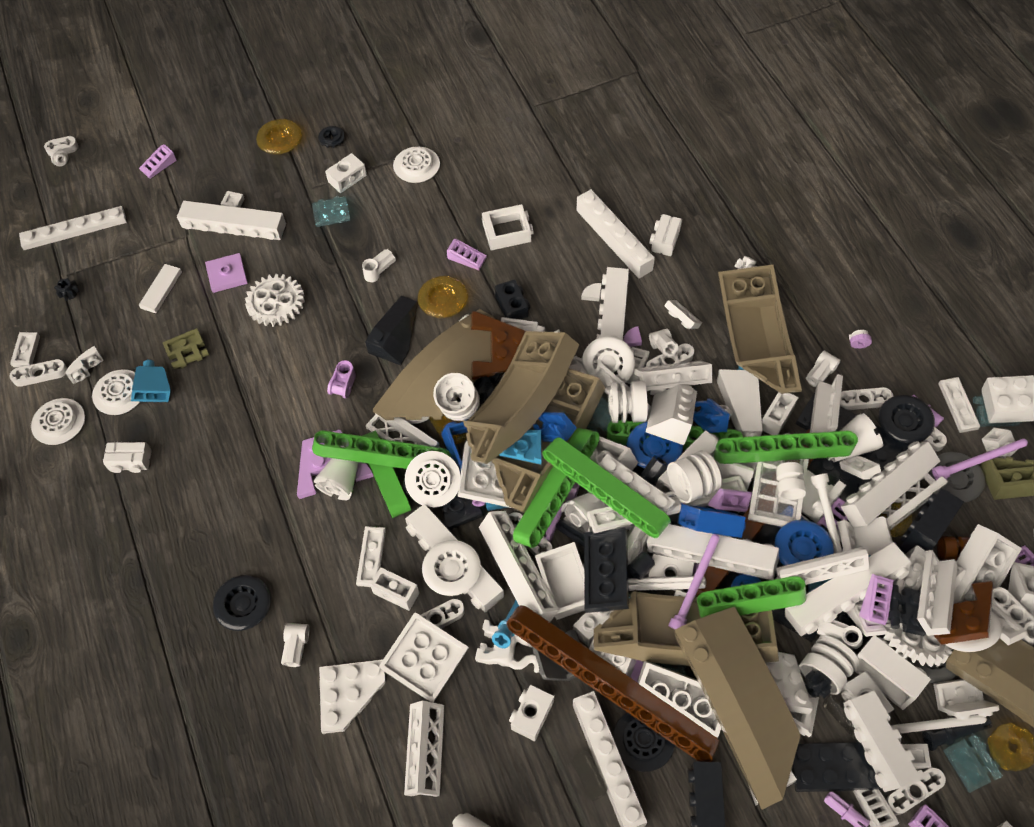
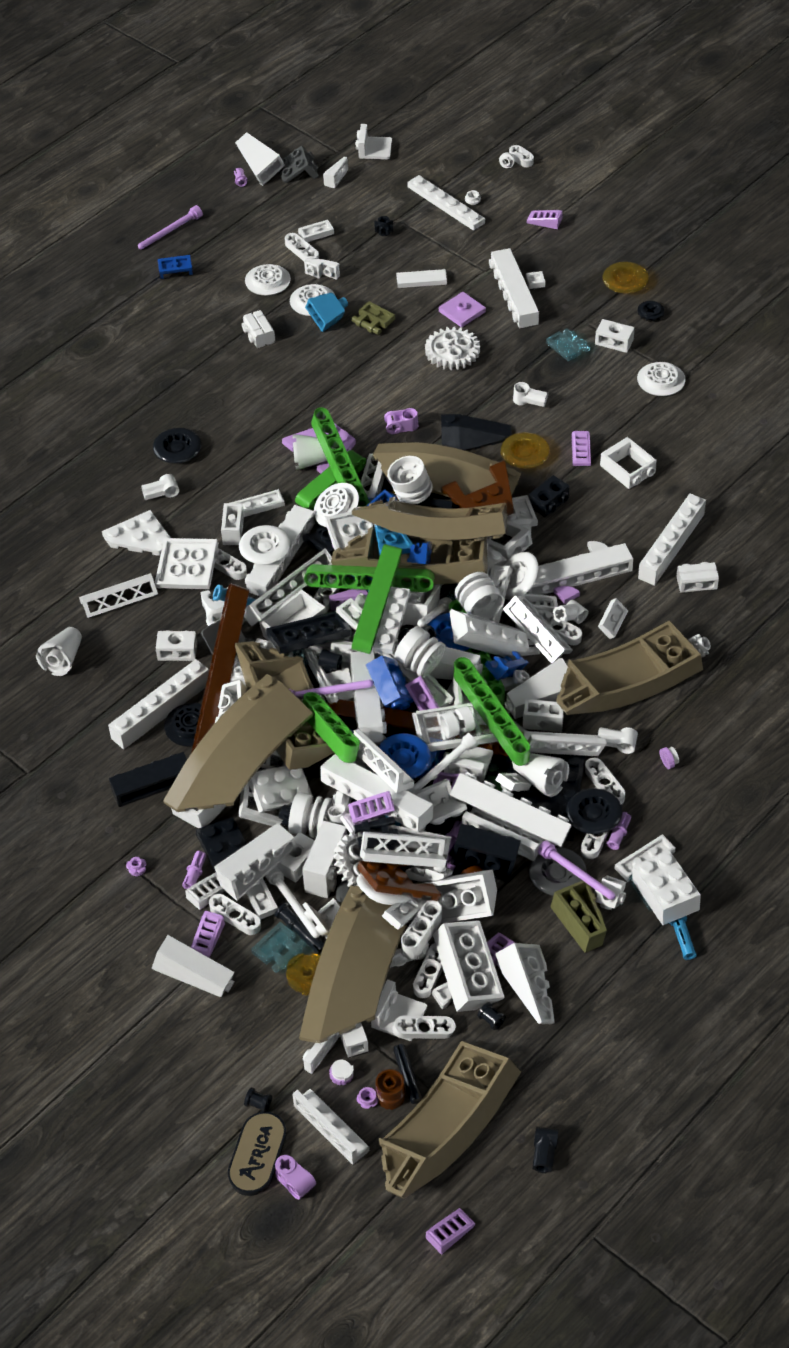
camera: 65 degrees right, 10 degrees down
none -> white piece [417,597,452,627]
none -> white plate [465,190,481,205]

